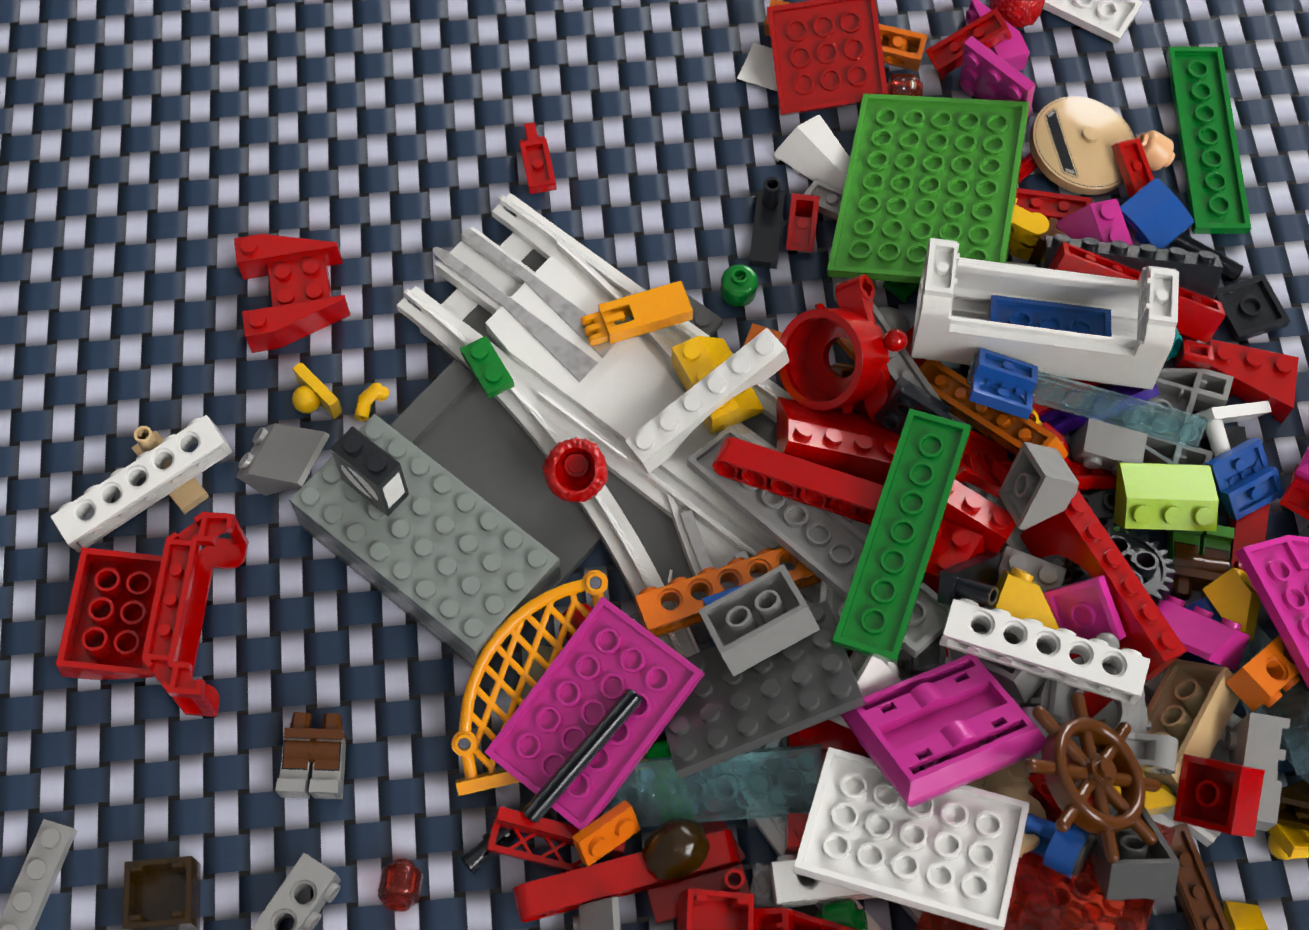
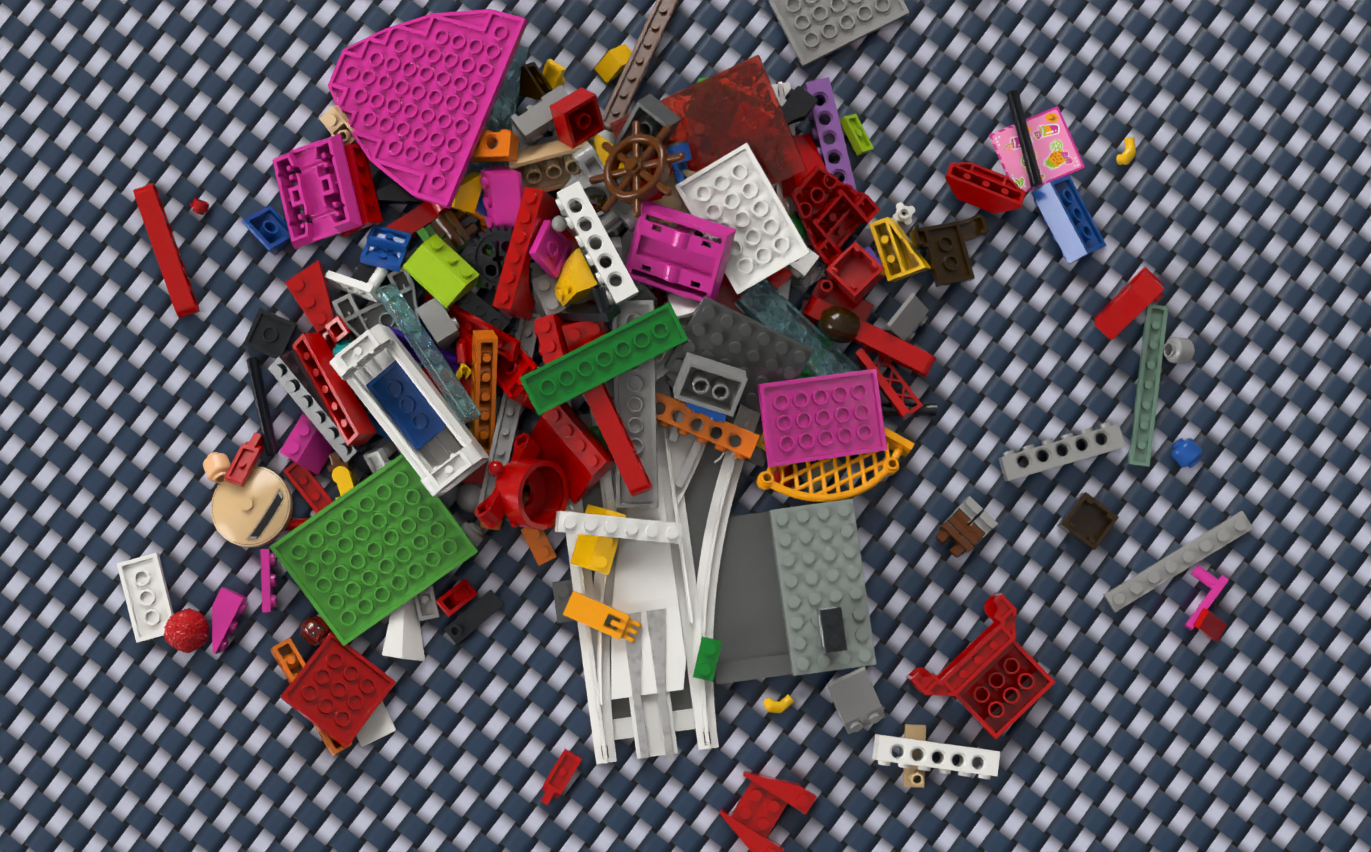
camera: 135 degrees left, 20 degrees up
yellow tile [292,362,342,419] -> none
clear red head [377,859,423,912] -> none
black axle [523,688,642,823] -> none
red hair [542,437,608,503] -> none
orange plate [572,800,641,867] -> none
green head [720,265,758,307] -> none
black bracket [873,376,952,436] -> none
red container [925,8,1012,80] -> none
blue slope [969,347,1038,420] -> none
light grey slope [998,442,1080,530] -> none
blue slope [1120,177,1194,249] -> none
green plate [1166,47,1251,234] -> none

